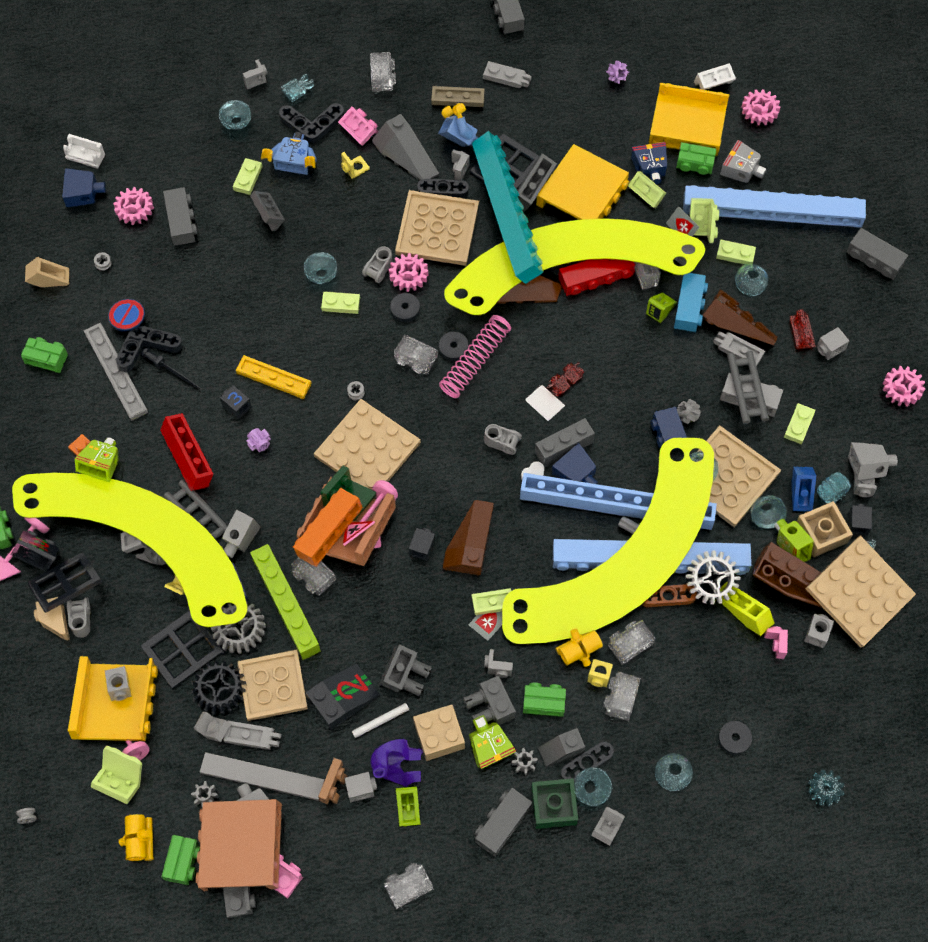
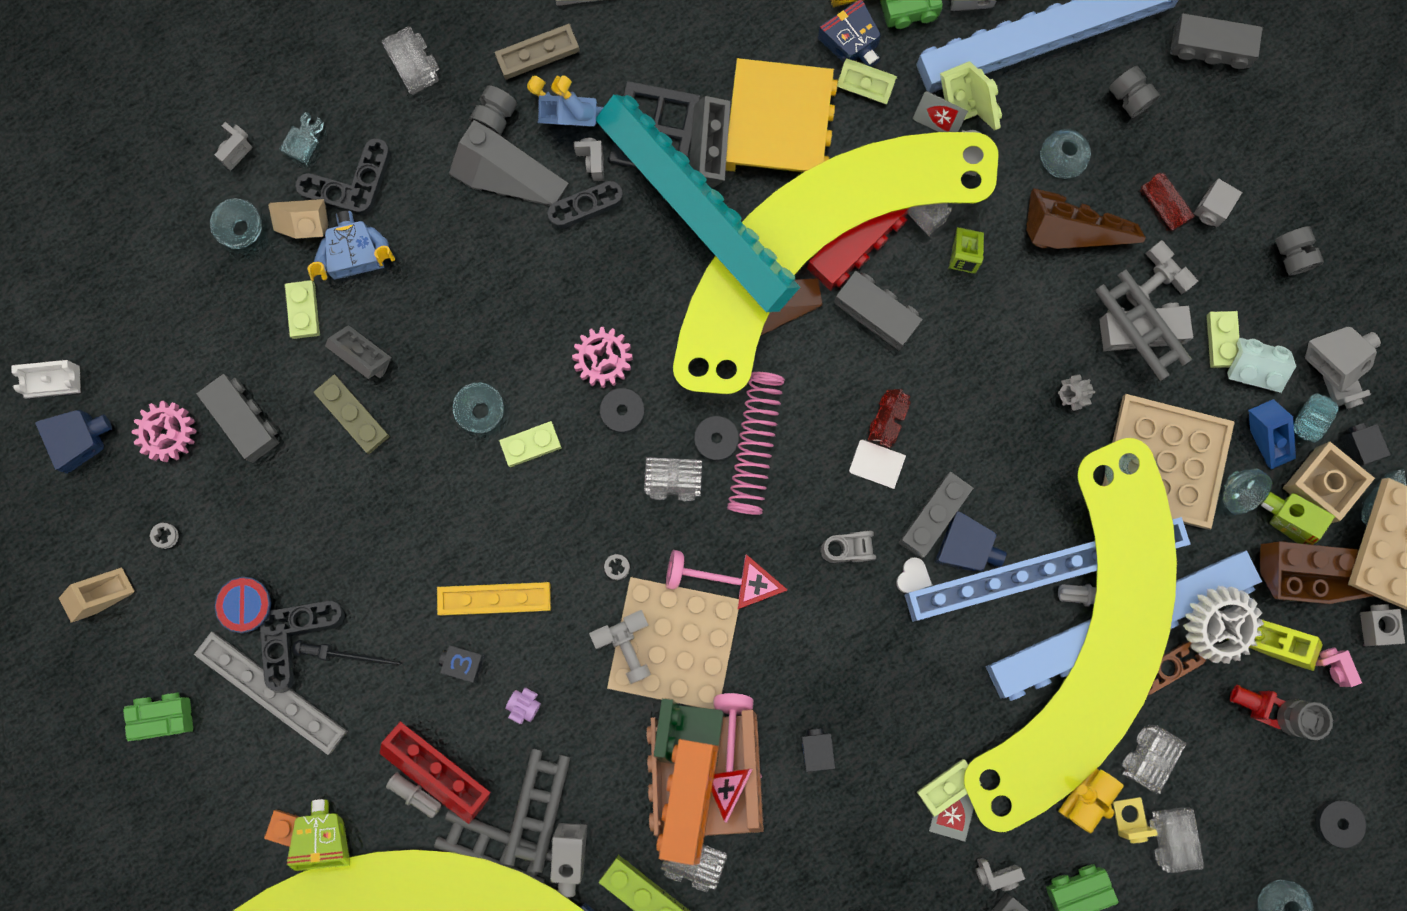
camera: 25 degrees left, 15 degrees up
bright pink bracket [338,106,378,146] -> none
light yellow bracket [341,152,370,179] -> none
light grey piece [362,246,393,283] -> none
tan plate [395,190,479,266] -> none
reddish brown wedge [443,500,494,576] -> none
dark blue brick [651,407,687,451] -> none
dark azure brick [674,273,708,332] -> none
light grey hinge [713,332,765,367] -> none
yellowish green plate [716,240,756,266] -> none
bright pink gear [883,366,925,406] -> none
none -> tan slope [269,199,329,238]
none -> olive plate [314,374,390,454]
none -> light grey axle [386,772,441,818]
none -> dark grey wheel [469,85,517,135]
none -> dark grey bar [503,749,570,873]
none -> light grey bar [589,610,651,684]
none -> bright pink piece [666,550,787,609]
none -> dark grey brick [834,271,923,351]
none -> dark grey wheel [1109,66,1161,118]
none -> light grey bar [1126,240,1198,307]
none -> light aqua bracket [1227,338,1296,392]
none -> red bracket [1230,685,1285,729]
none -> dark grey wheel [1275,226,1324,276]
none -> dark grey wheel [1277,699,1333,740]

